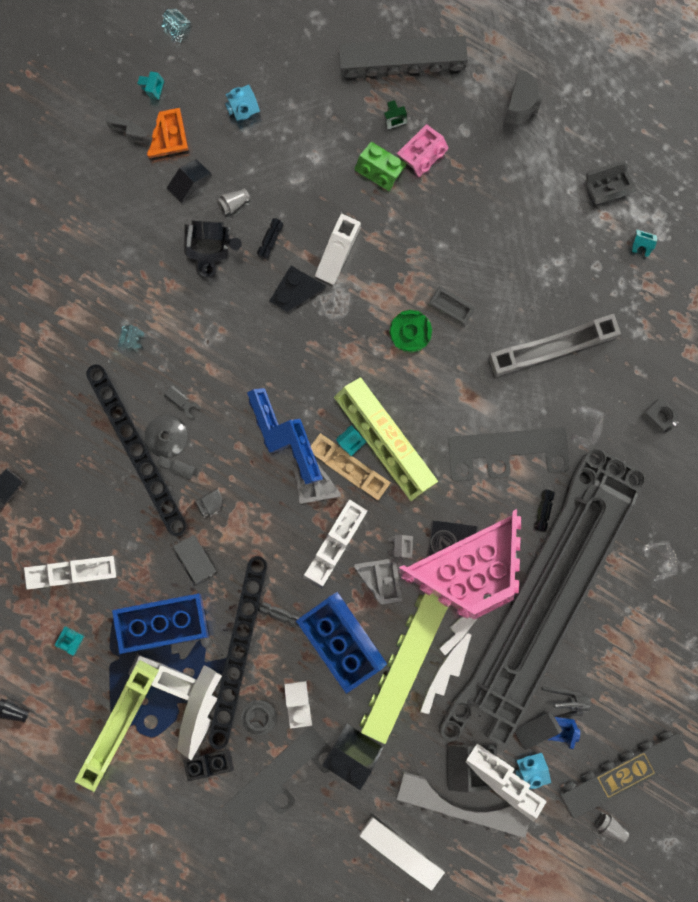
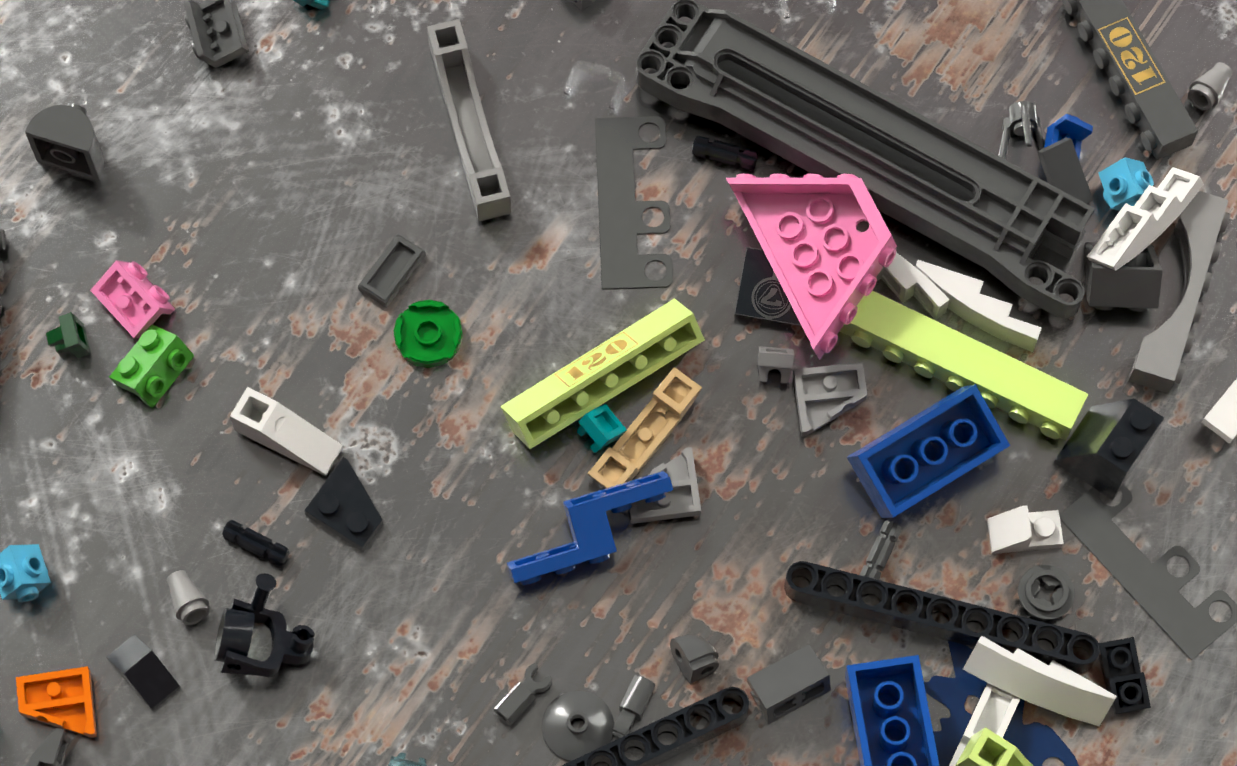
camera: 90 degrees left, 15 degrees down
white slope [303,500,368,589] -> none

